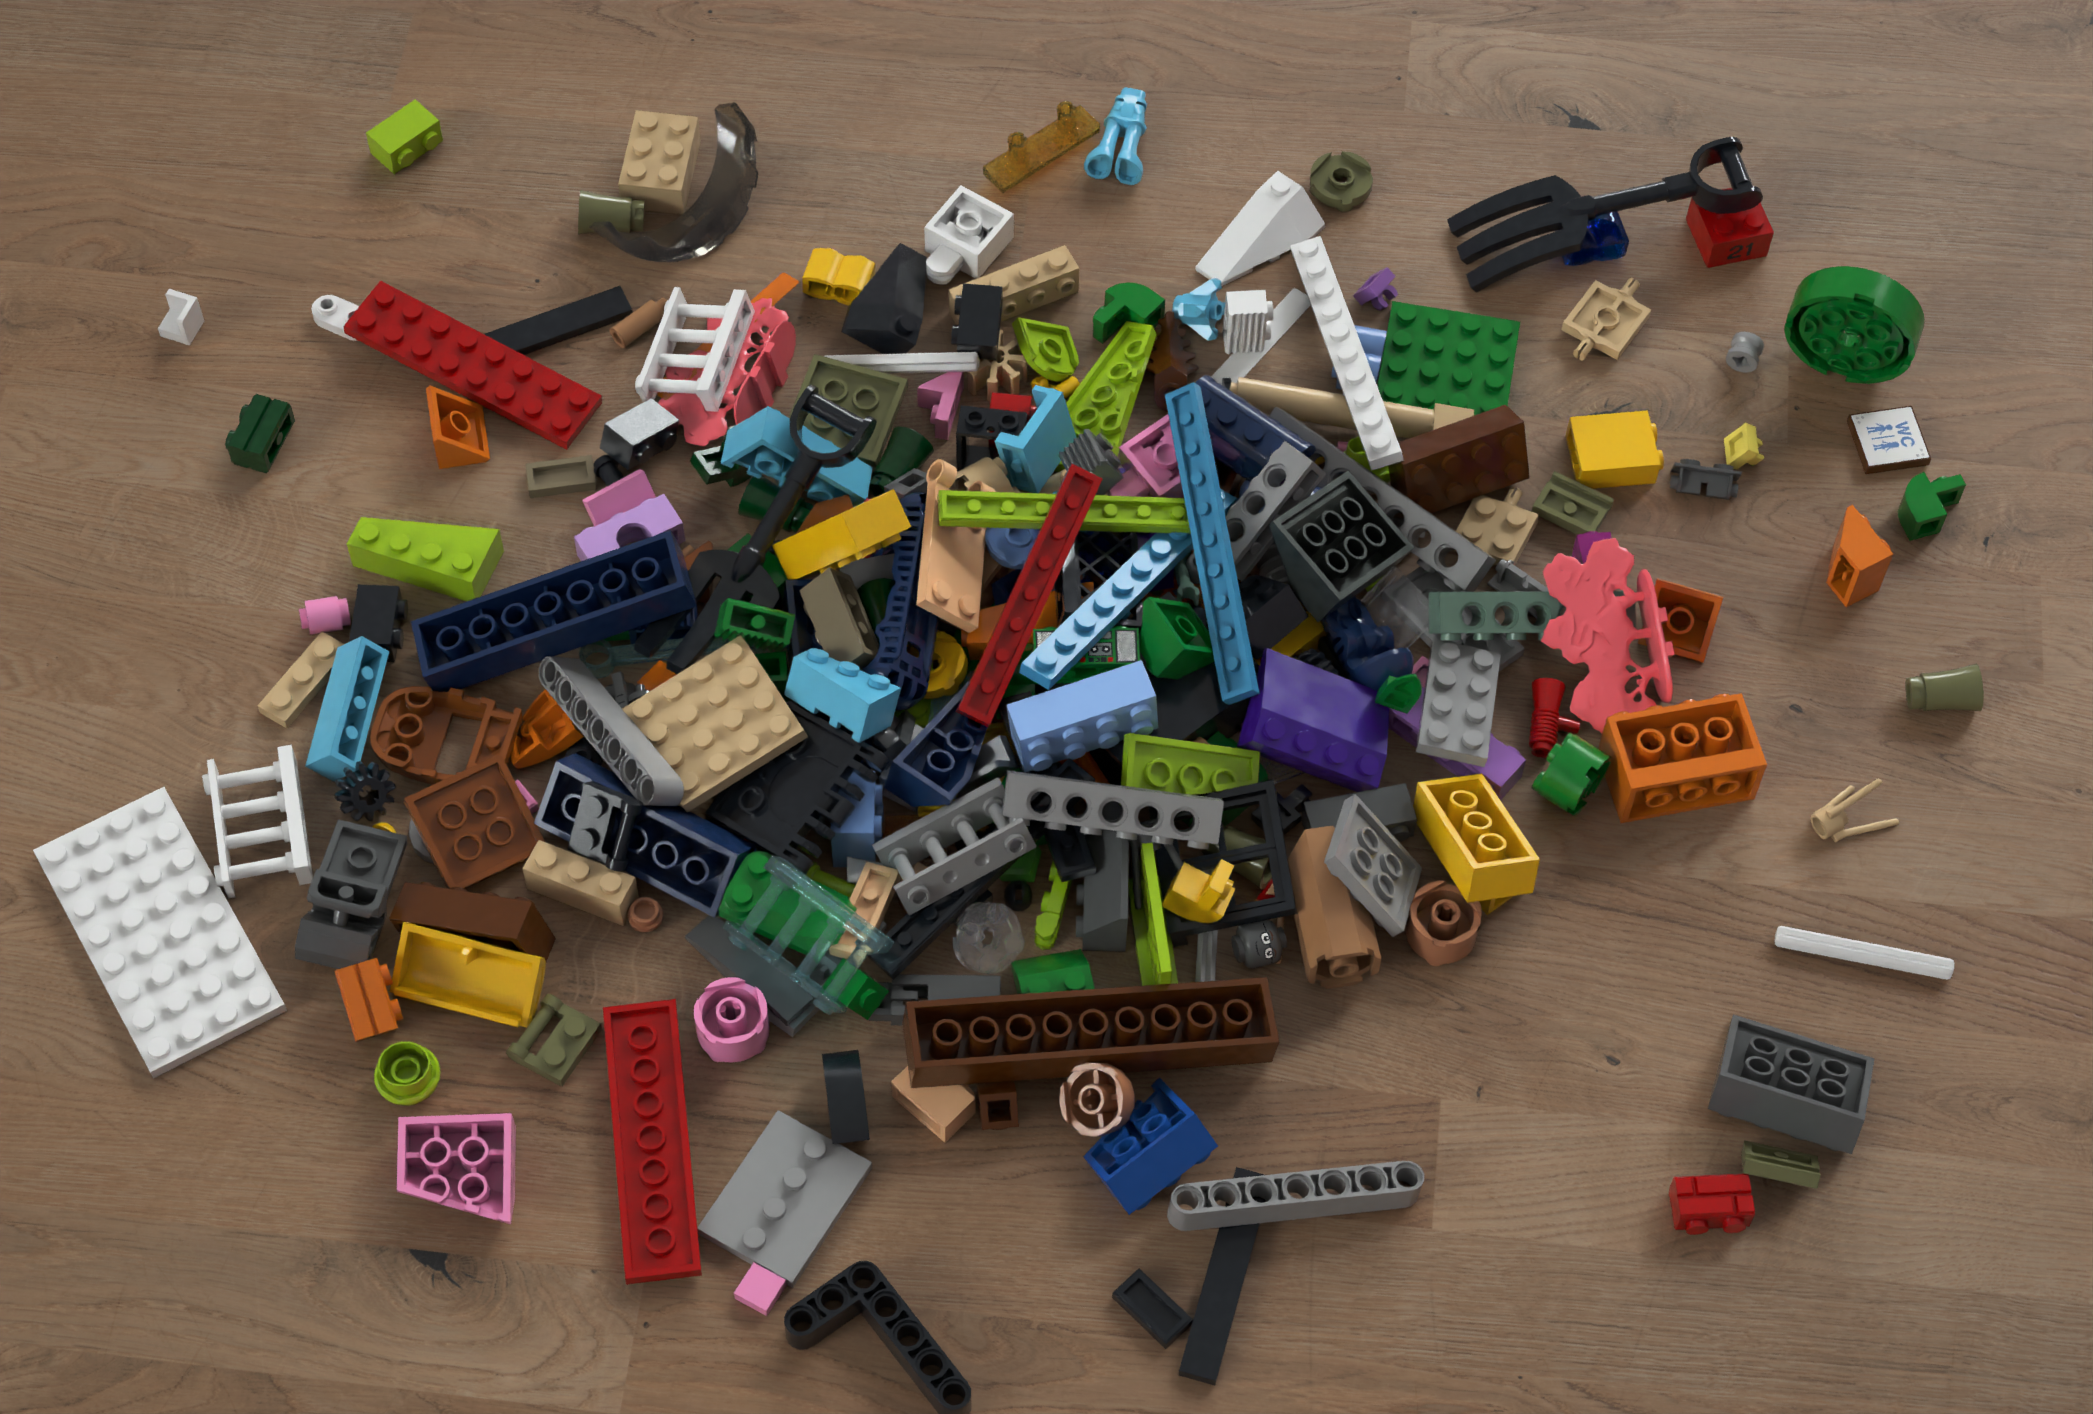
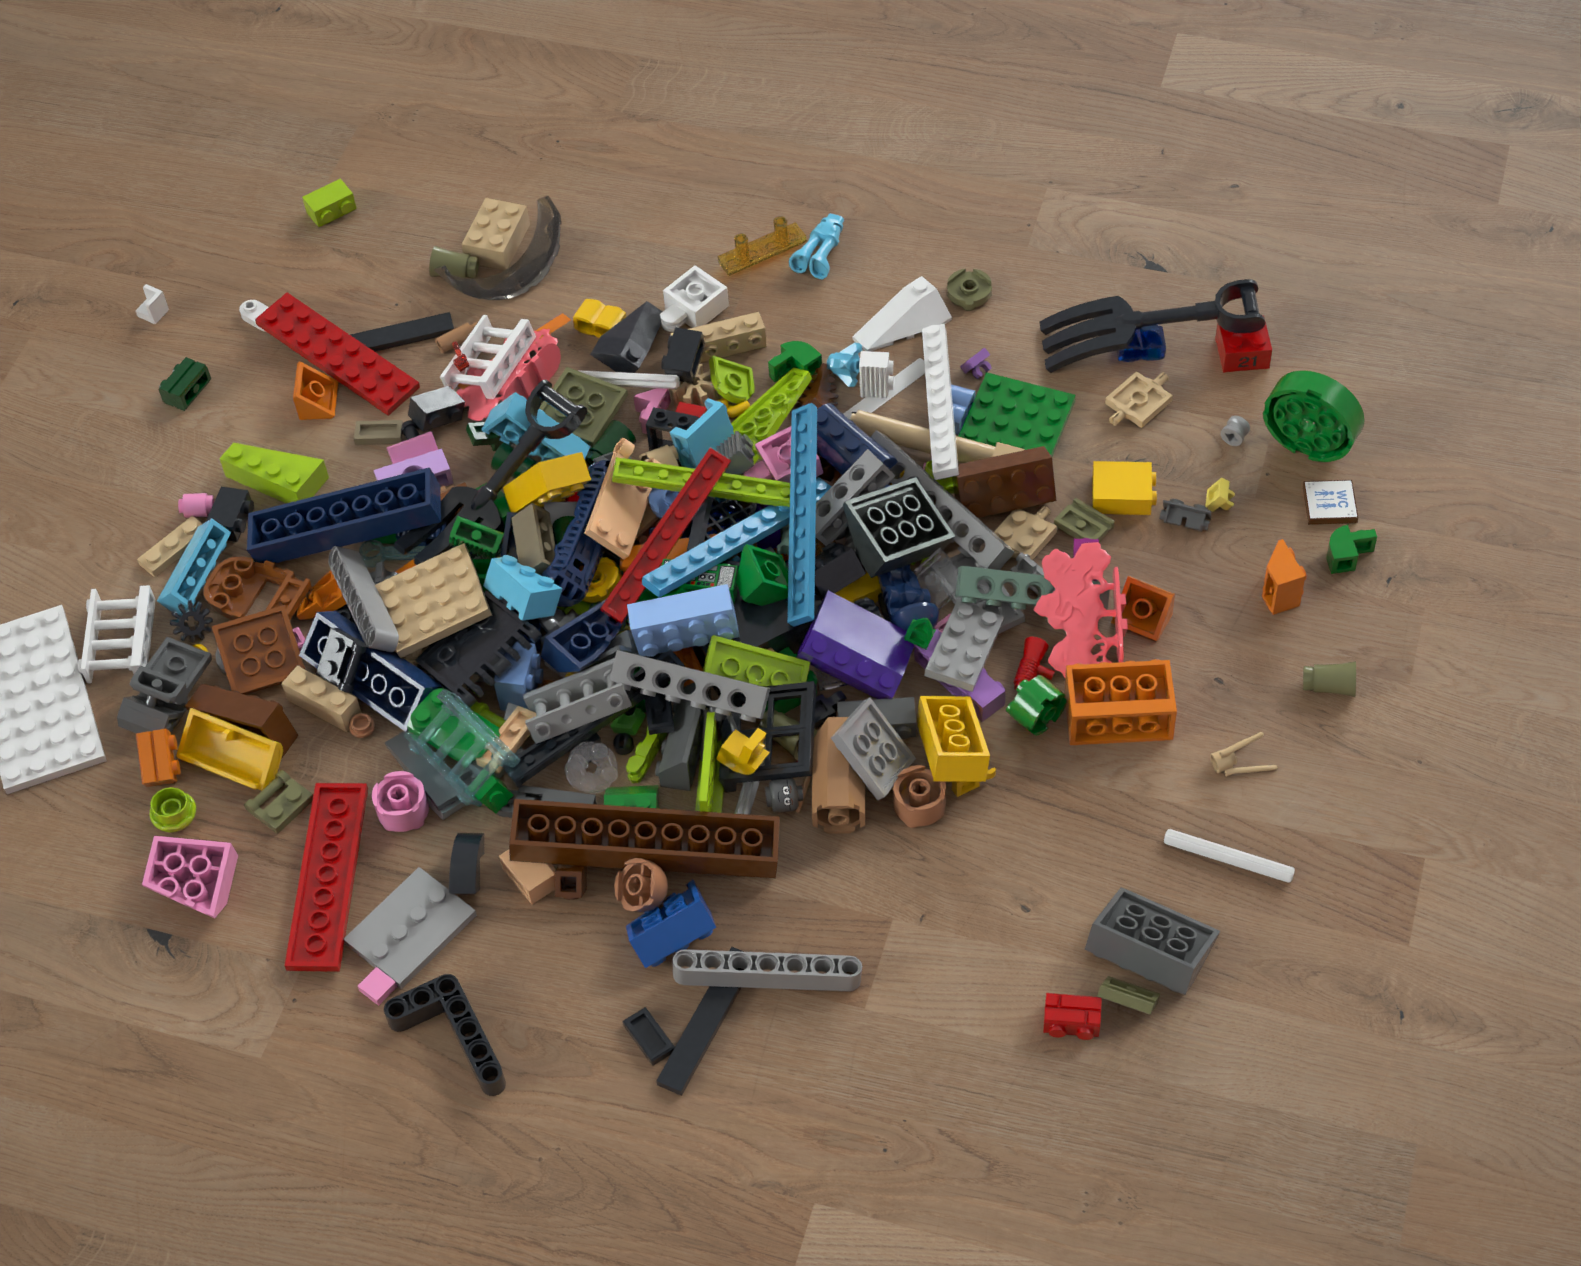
camera: 15 degrees right, 5 degrees down
none -> clear red hand [452,341,469,372]

